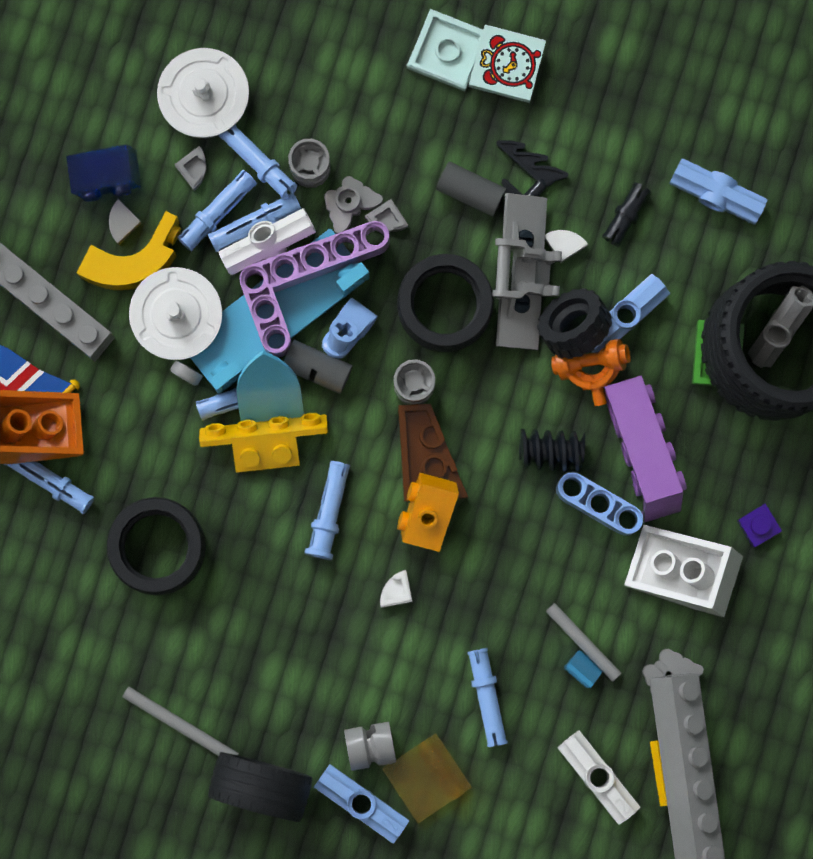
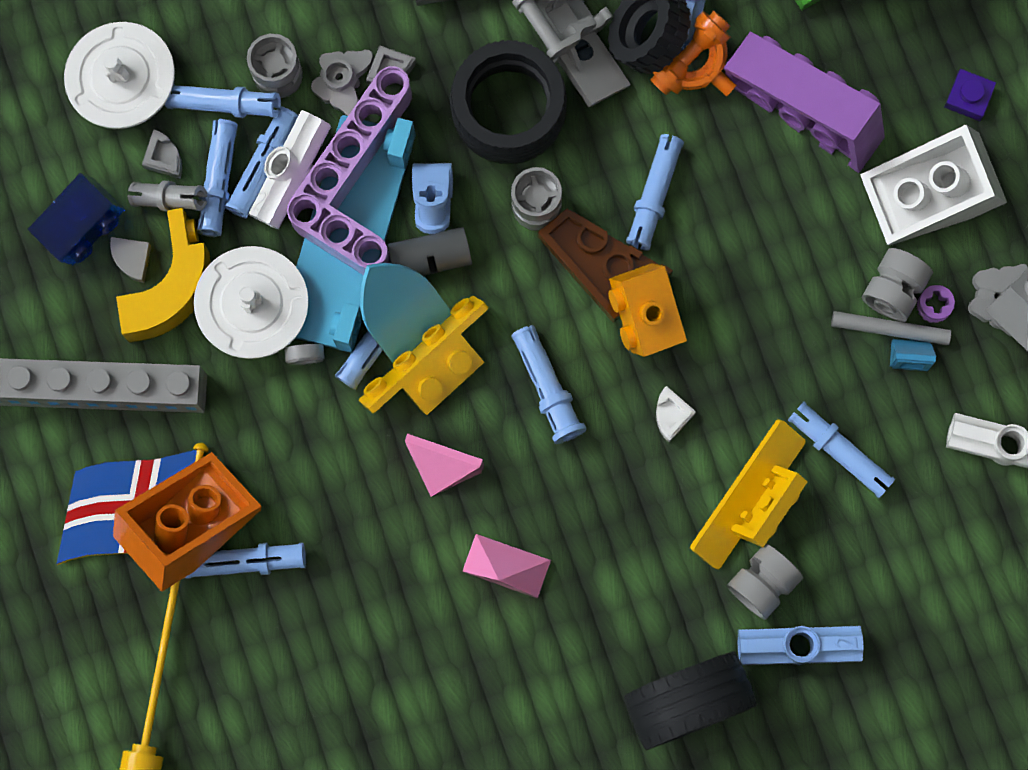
camera: 30 degrees left, 5 degrees down
black tyre [107,497,206,595] -> none
light grey bar [122,687,239,756] -> none
clear yellow hinge [382,733,472,823] -> none
black piece [519,428,585,472] -> none
light blue beam [556,472,643,536] -> none
none -> light grey pin [128,181,207,212]
none -> bright pink slope [405,434,484,497]
none -> bright pink slope [463,534,551,598]
none -> light blue pin [626,134,684,250]
none -> yellow bracket [690,419,808,570]
none -> light grey wheel [861,248,933,322]
none -> medium lavender bush [917,285,955,323]

